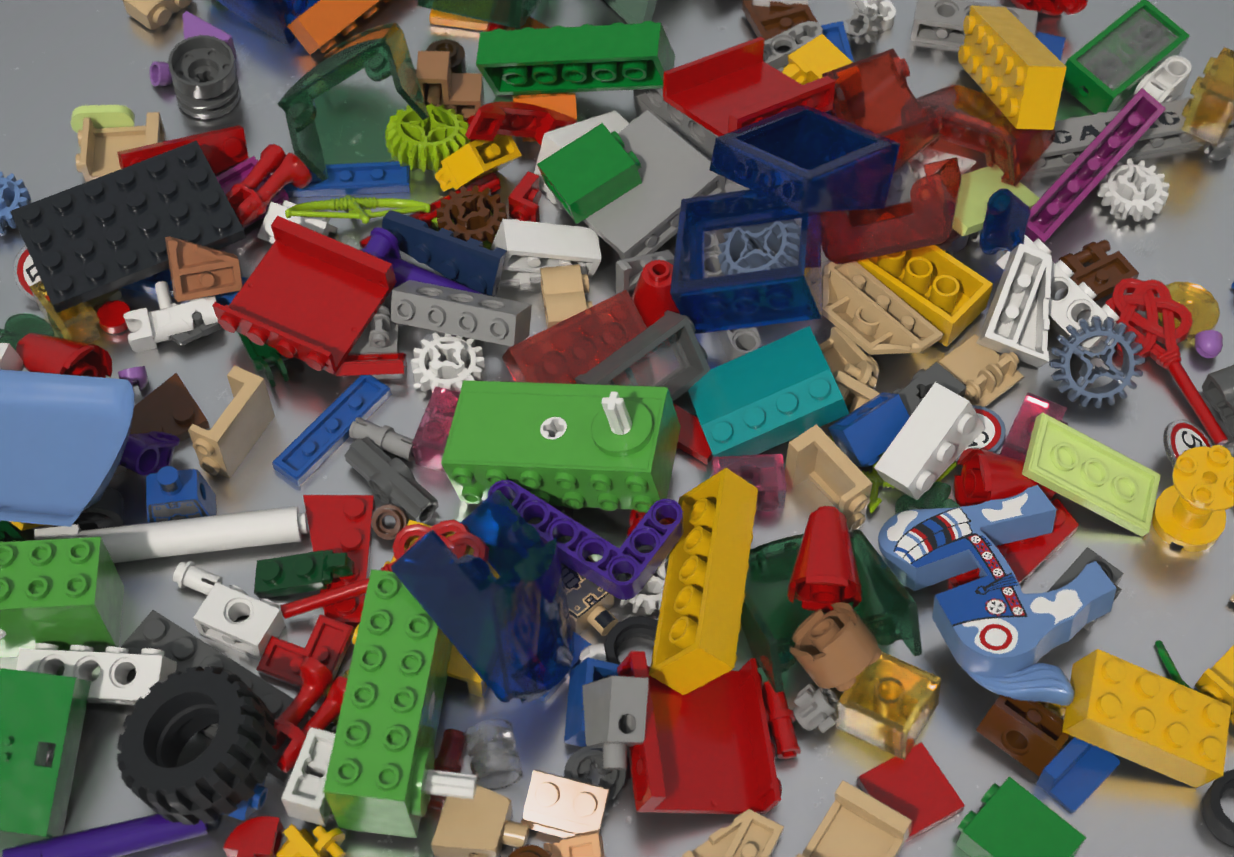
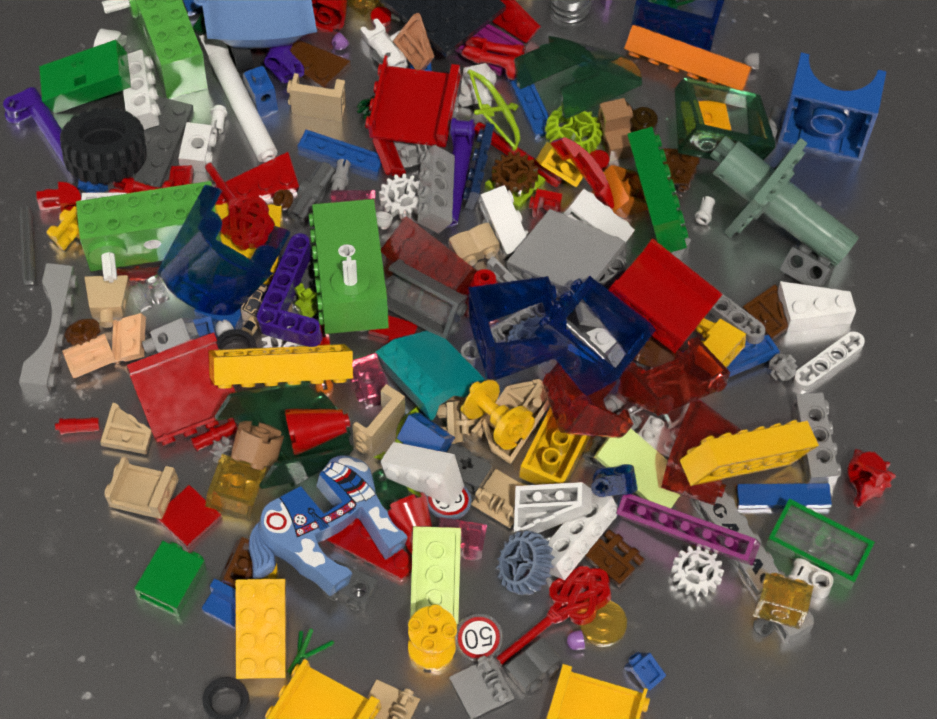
camera: 70 degrees right, 5 degrees up
dark green hinge [254,550,354,599] -> none
green brick [537,123,642,224] -> none
none -> lime plate [294,283,320,318]
none -> yellow piece [461,380,535,450]

